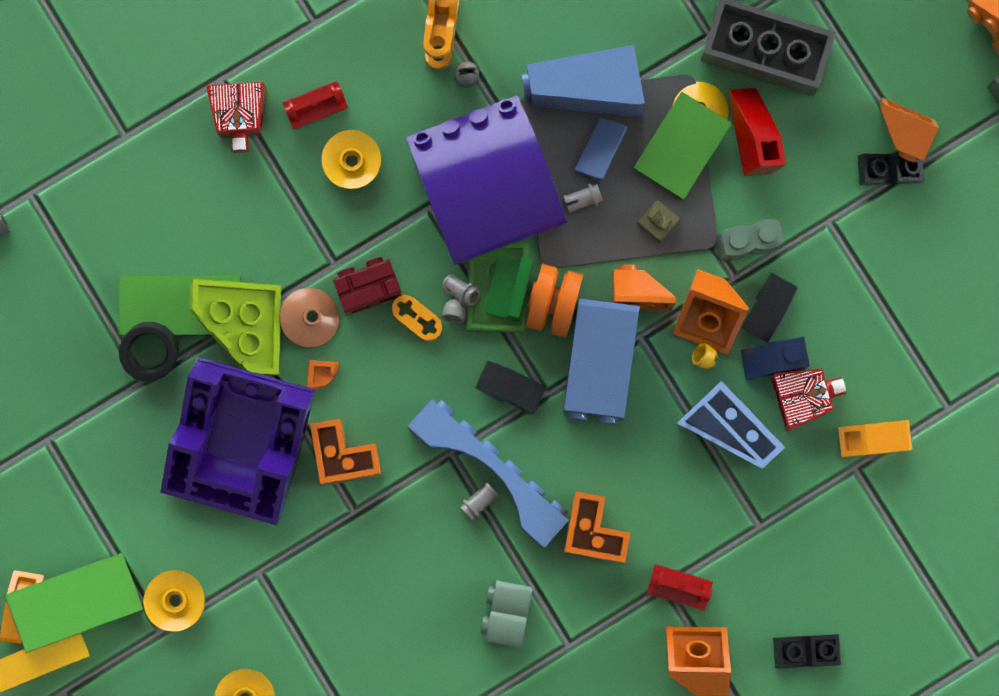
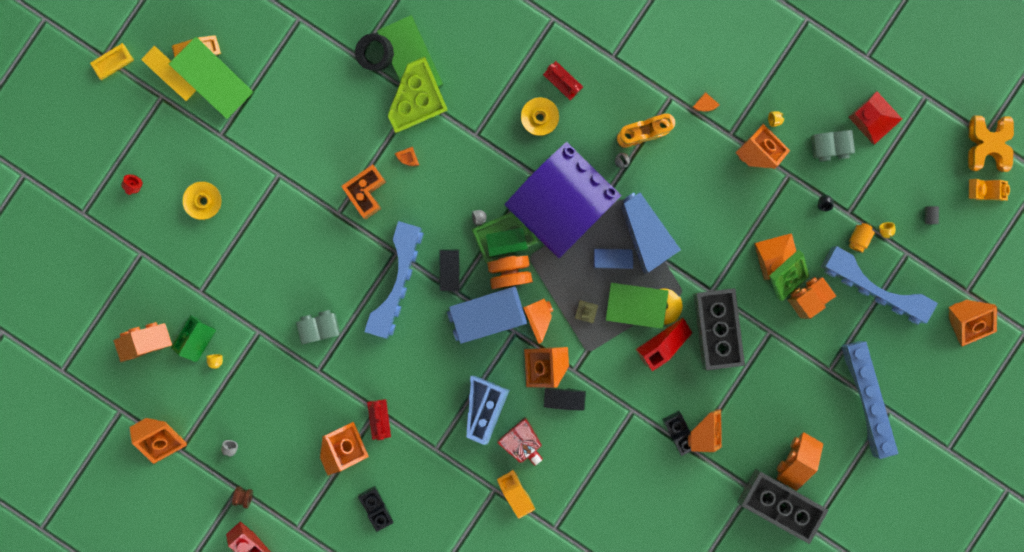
camera: 65 degrees right, 5 degrees up
yellow dish [143,570,205,631] -> none
dark purple slope [160,357,315,525] -> none
red torso [207,82,267,153] -> none
nougat dish [279,288,339,348] -> none
dark red brick [333,257,402,316] -> none
light orange beam [392,295,443,342] -> none
light grey pin [442,274,481,306] -> none
light grey pin [460,482,499,520] -> none
light grey pin [563,183,603,213] -> none
orange brick [564,491,631,563] -> none
yellow hinge [692,343,718,369] -> none
sand green brick [715,219,784,261] -> none
dark blue slope [741,337,810,380] -> none

